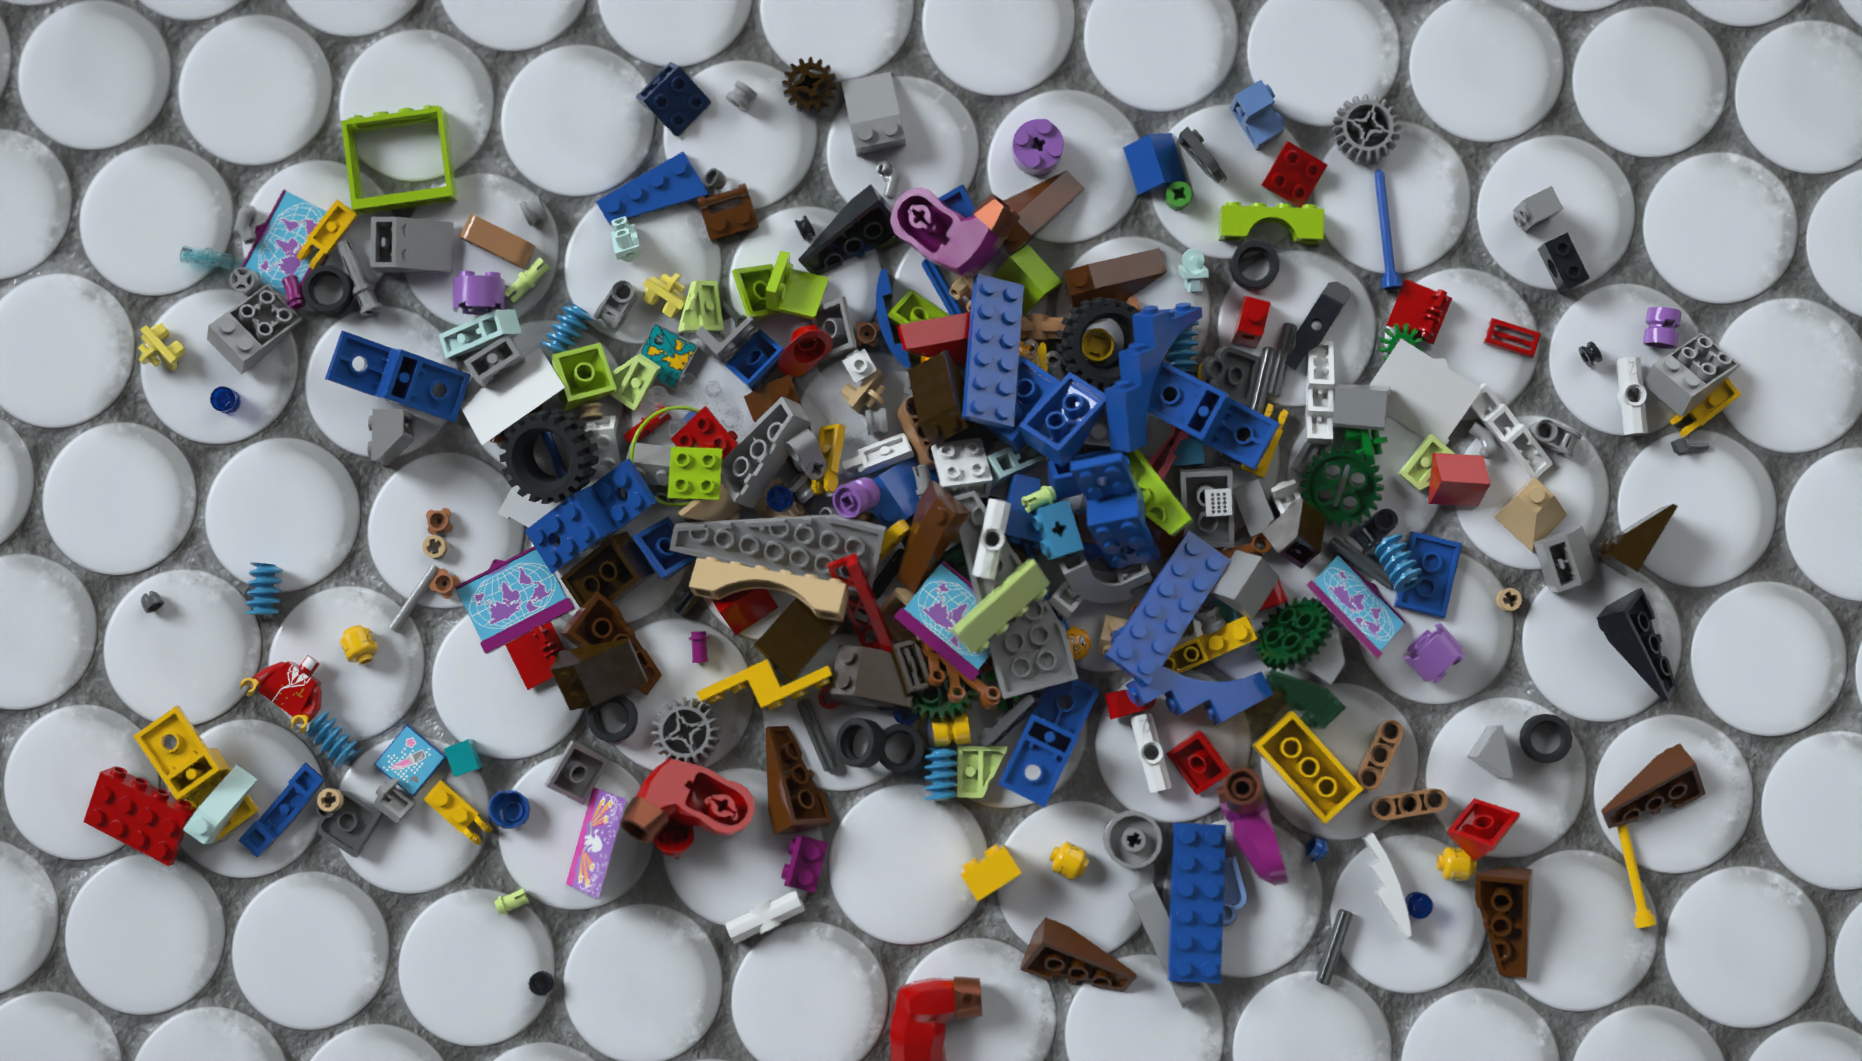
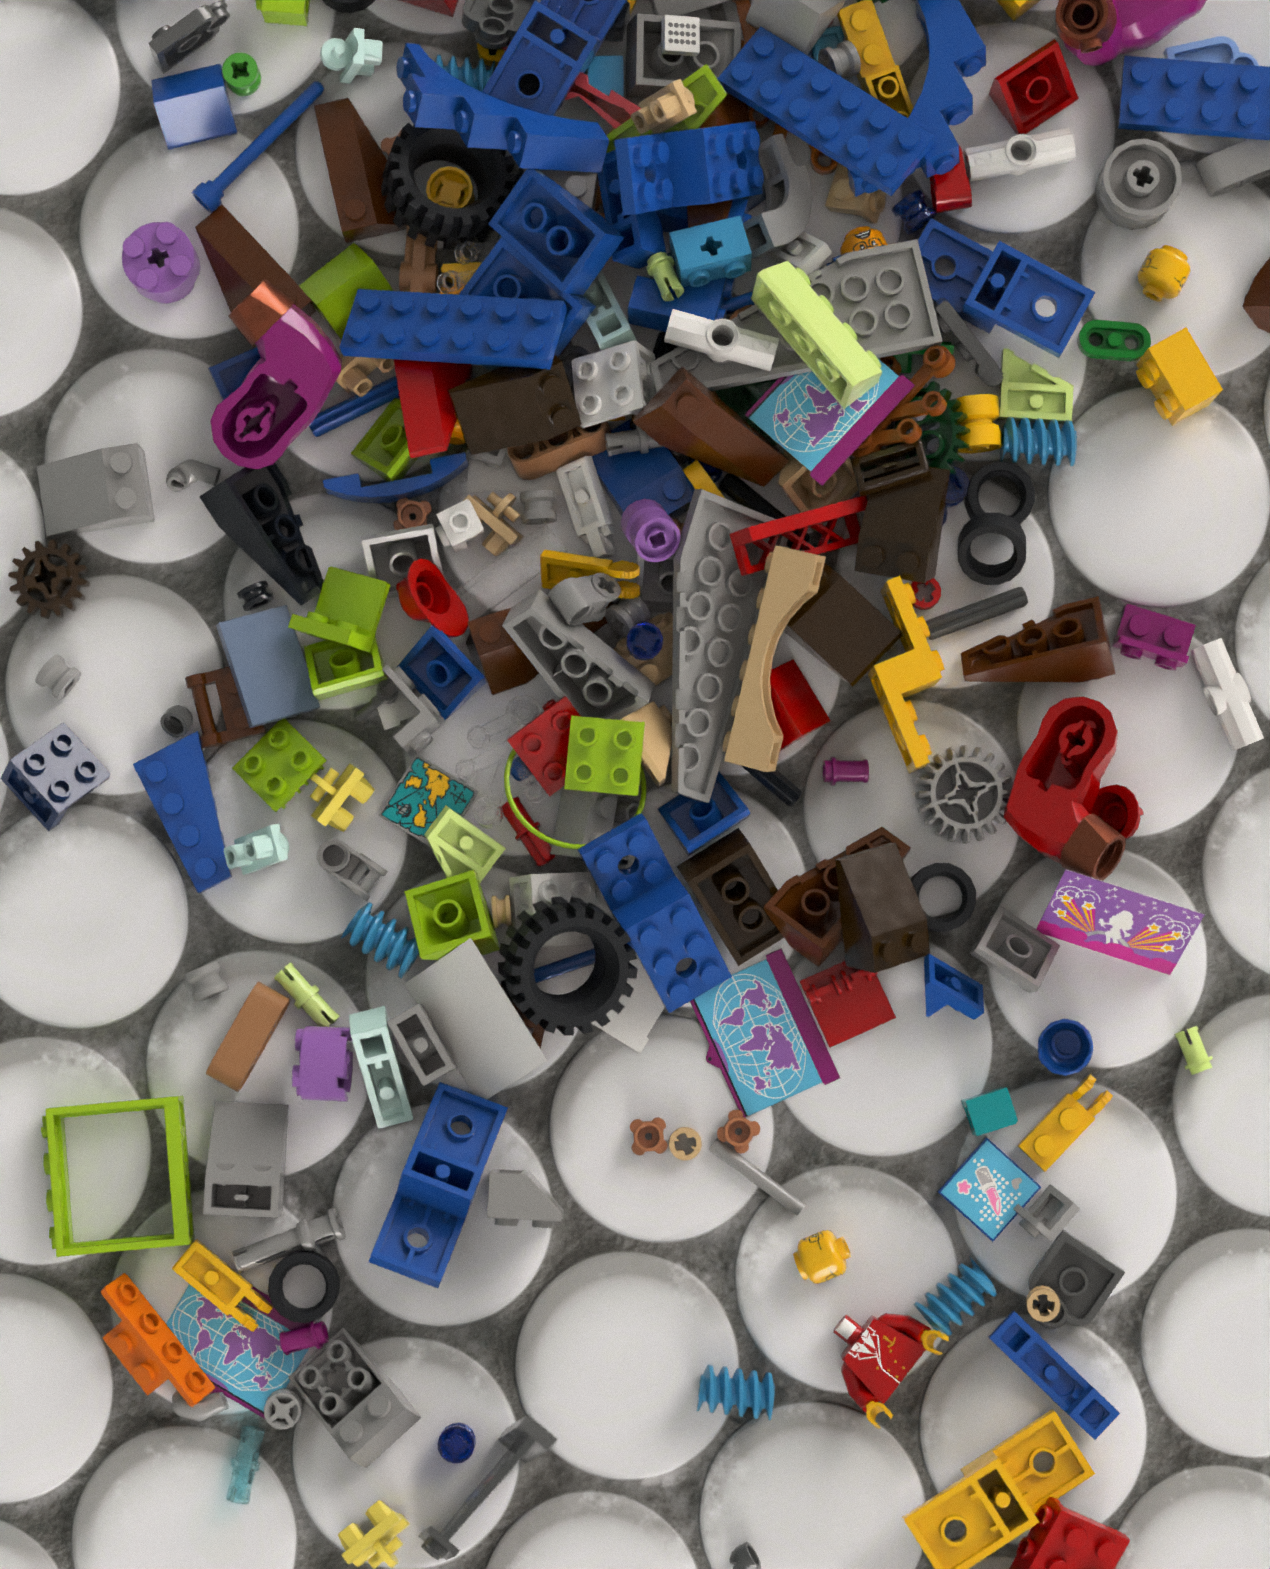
camera: 95 degrees left, 0 degrees up
light aqua slope [183,765,258,844] -> none
yellowish green wing [678,280,724,333] -> none
none -> orange bracket [101,1273,215,1407]
none -> blue piece [191,81,324,213]
none -> sand blue tile [216,605,320,728]
none -> lime hinge [232,719,327,812]
none -> dark grey piece [418,1414,557,1560]
none -> tan hips [631,79,697,134]
none -> clear blue wheel [891,190,937,234]
none -> blue slope [924,954,984,1020]
none -> green plate [1077,320,1151,361]

